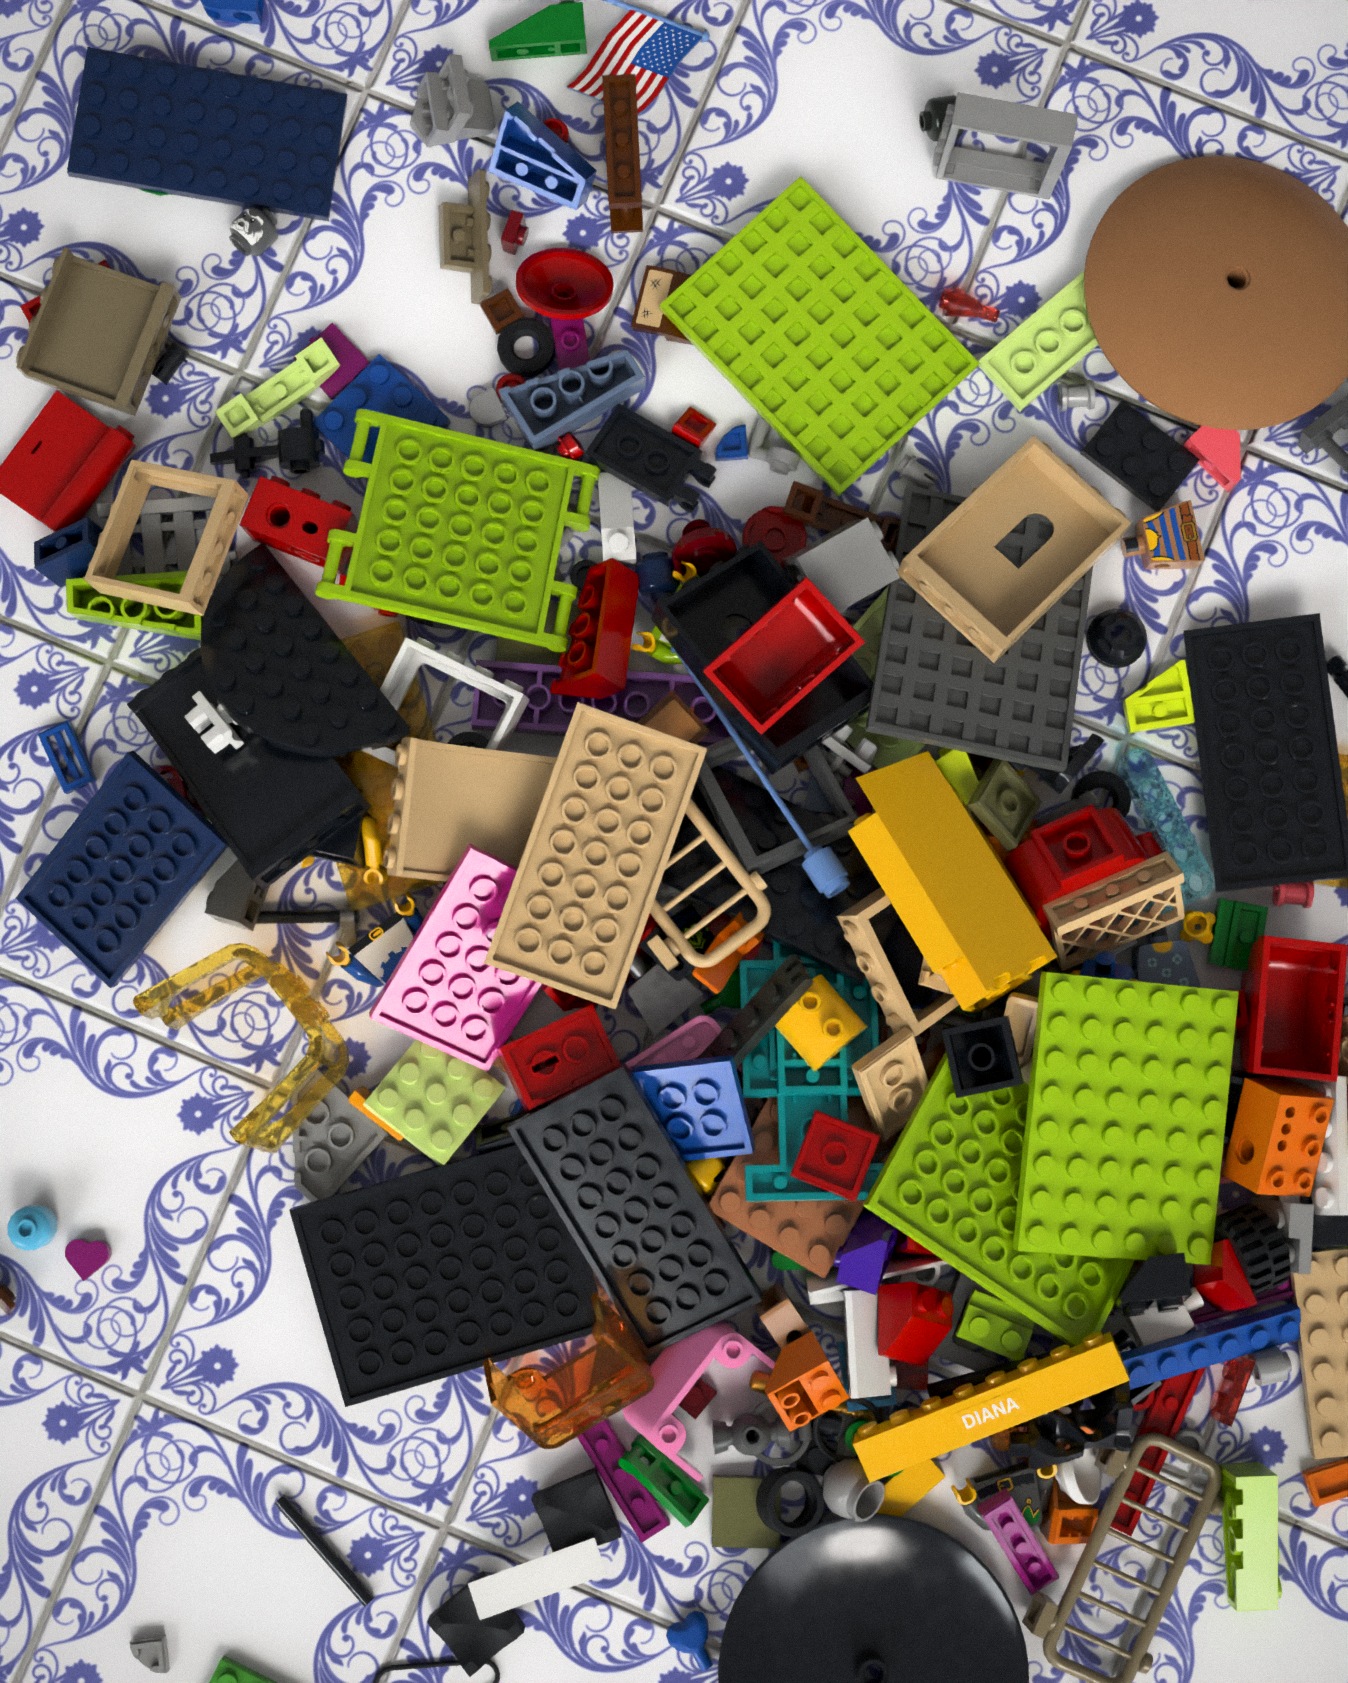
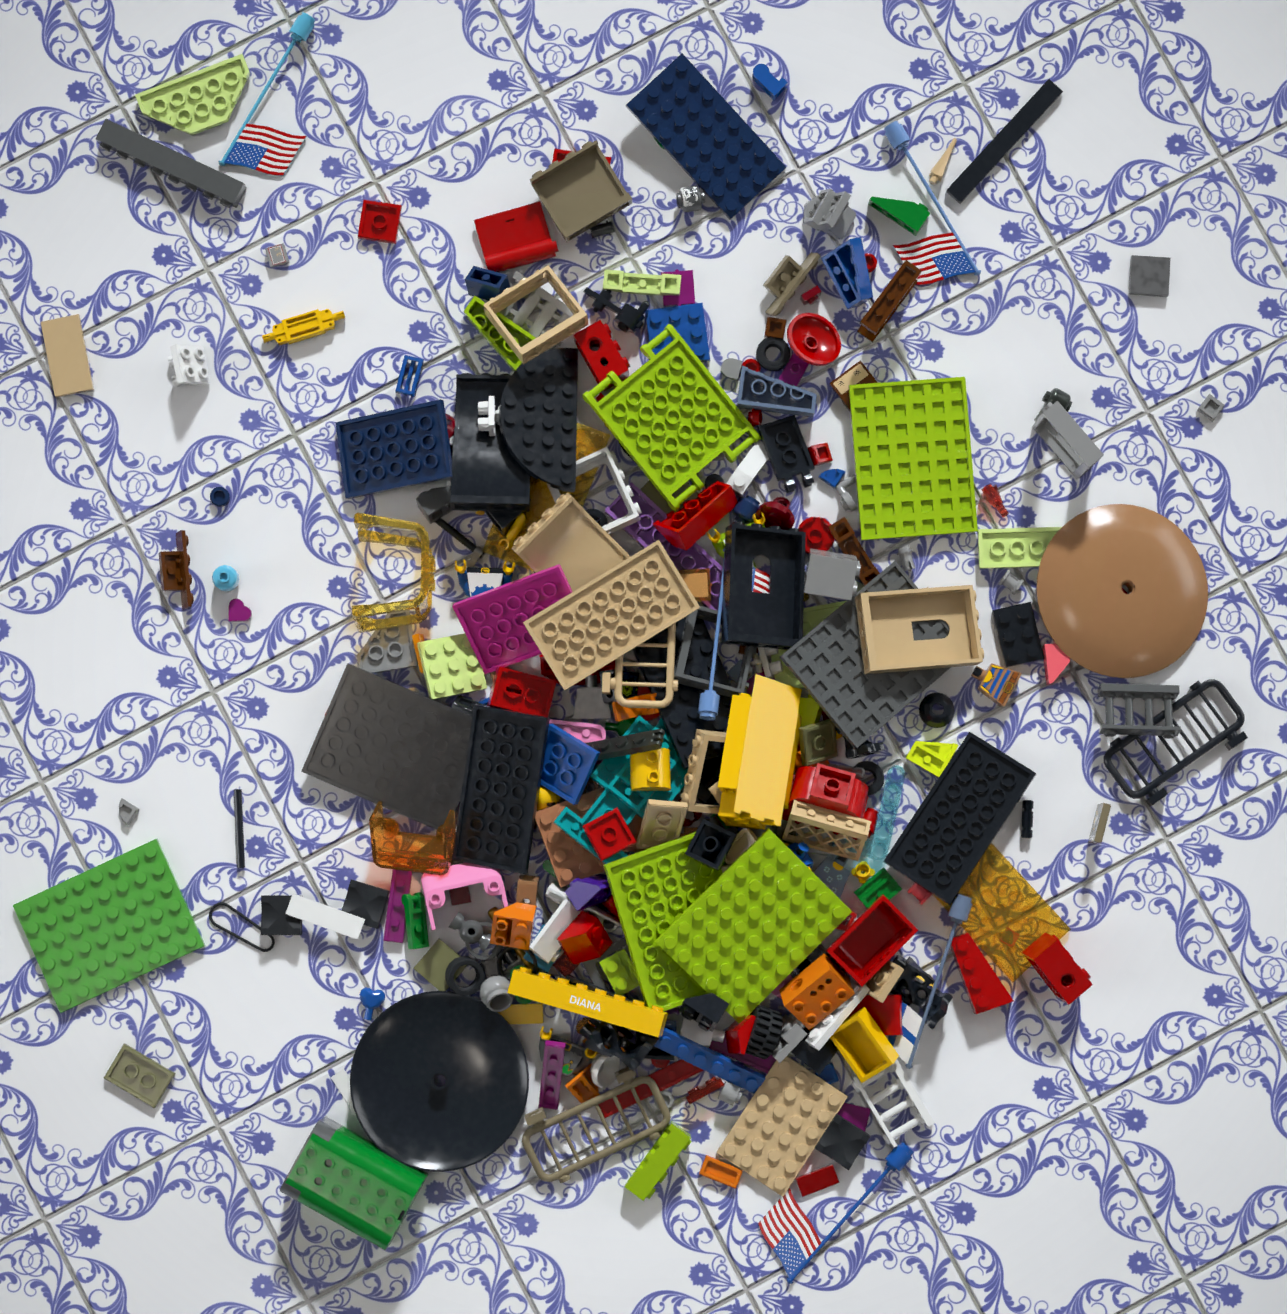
camera: 40 degrees right, 0 degrees up
red container [703,575,865,735] -> none

